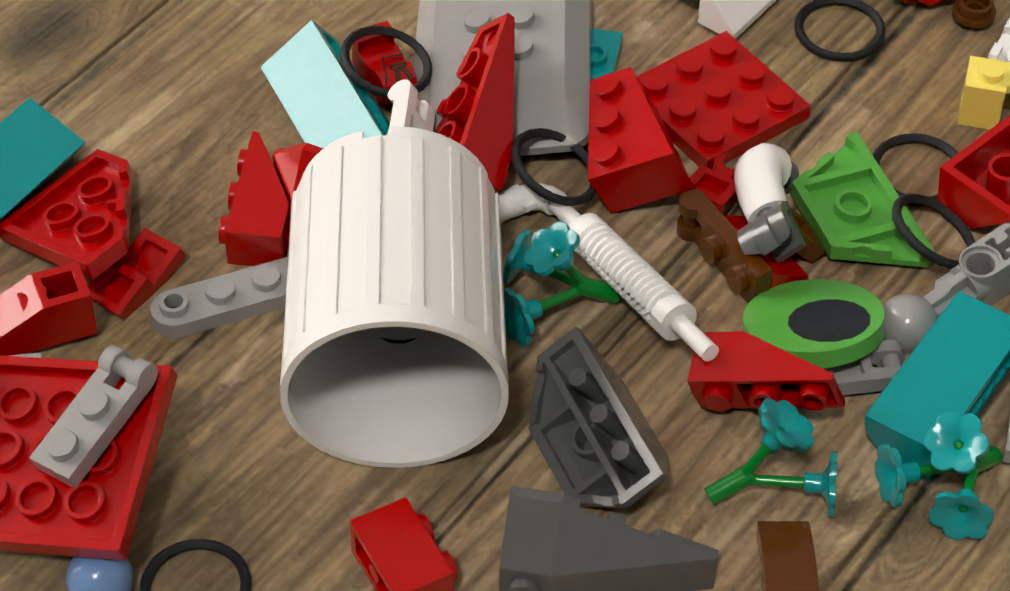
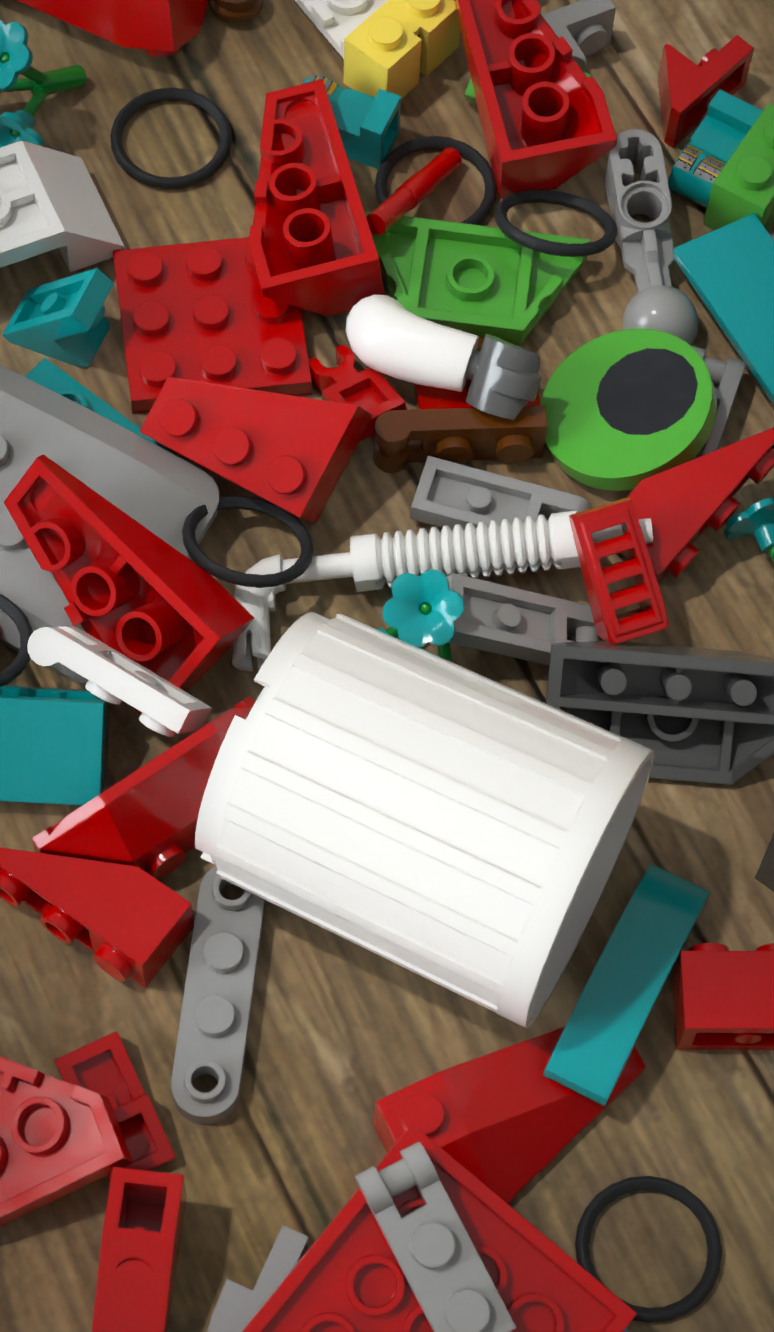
camera: 65 degrees left, 15 degrees up
none -> teal slope [2,268,114,368]
none -> red wedge [248,79,384,317]
none -> teal leg [302,75,401,170]
none -> red piece [366,147,462,235]
none -> red wedge [373,1026,646,1205]
none -> light grey plate [410,456,592,530]
none -> light grey plate [448,573,599,665]
none -> teal slope [543,864,711,1106]
none -> red slope [569,497,669,645]

